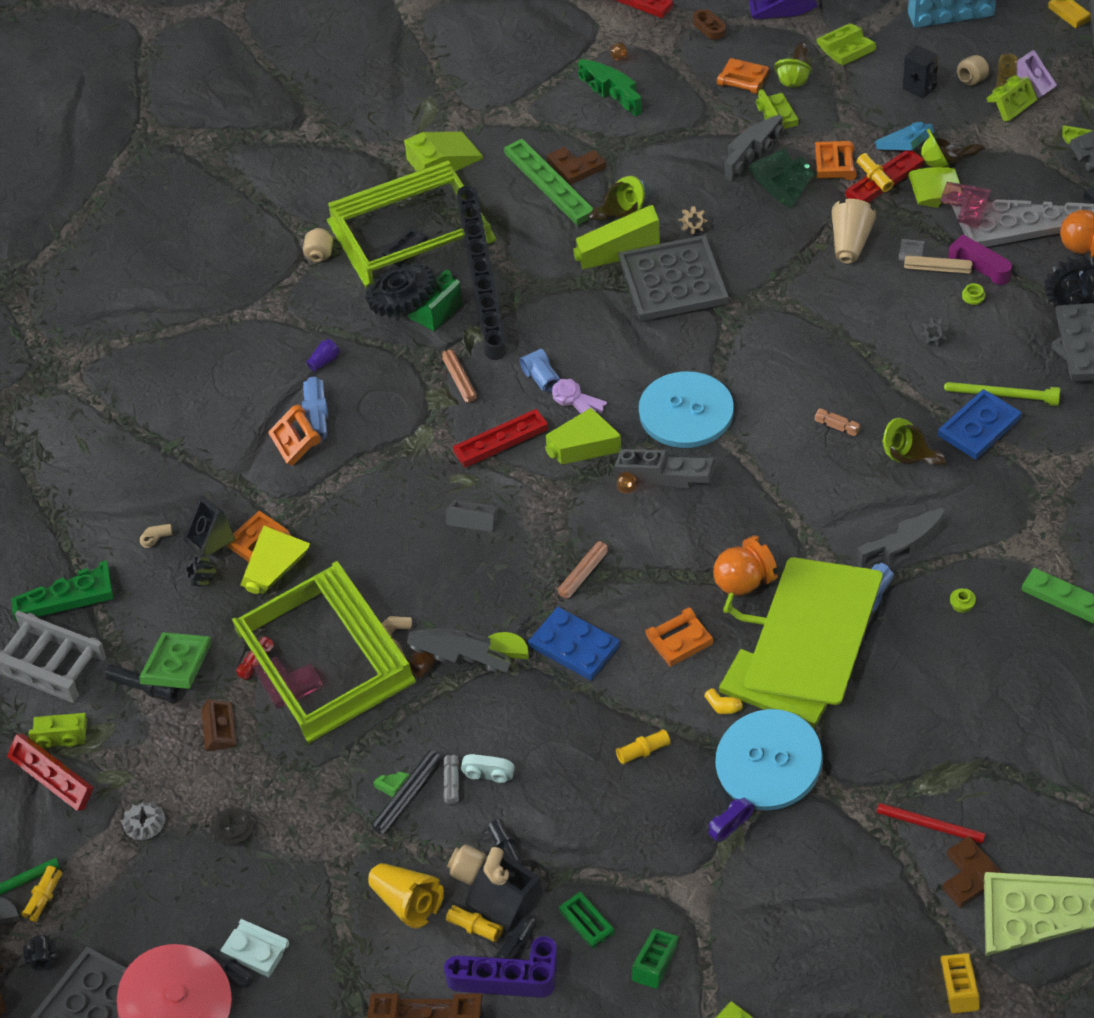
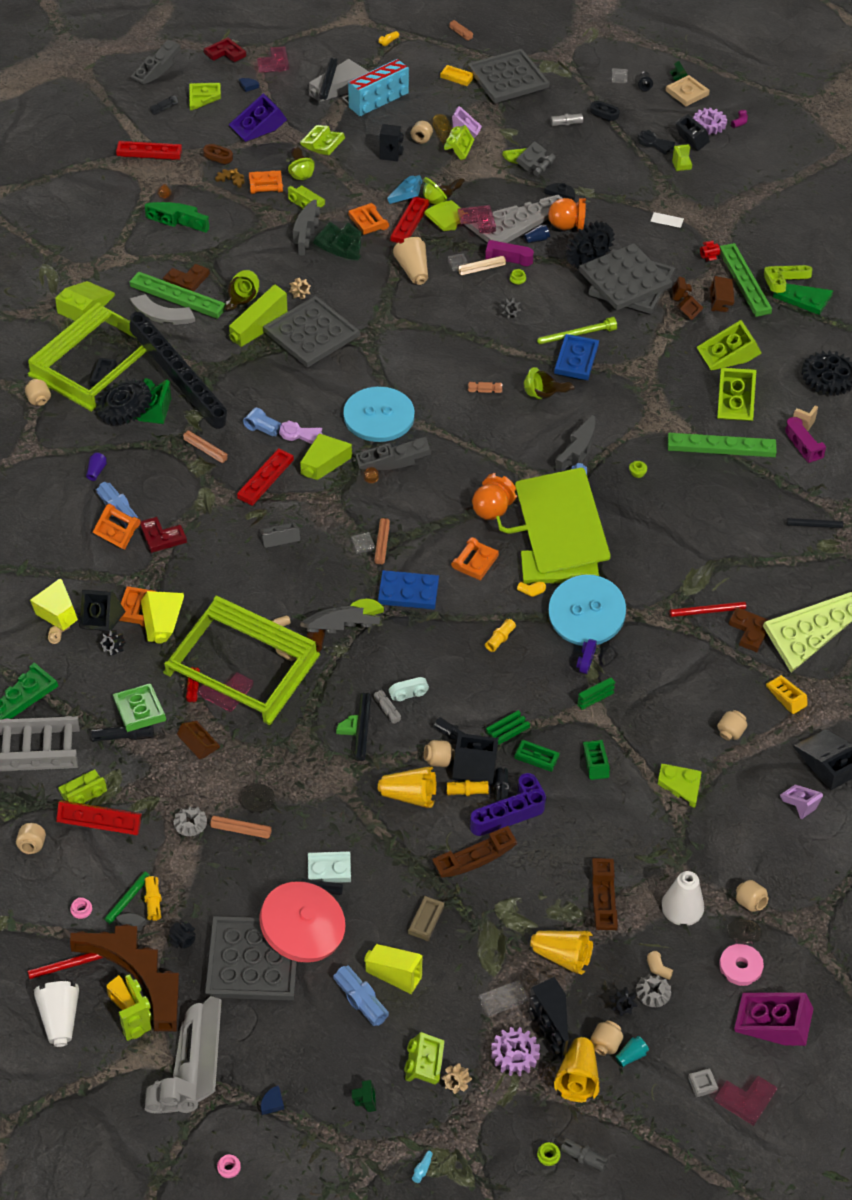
camera: 35 degrees left, 0 degrees up
tan arm [483,847,509,885] -> none
yellow pin [856,153,894,192] -> none
none -> neon yellow slope [30,579,78,631]
none -> light grey tile [130,294,195,325]
none -> dark red plate [140,517,187,553]
none -> nougat axle [210,816,272,839]
none -> pearl gold animal [215,168,245,188]
none -> clear tile [351,532,374,554]
none -> green tile [486,710,530,745]
none -> dark blue cone [524,225,550,243]
none -> green tile [577,677,615,710]
none -> tan head [717,710,748,741]

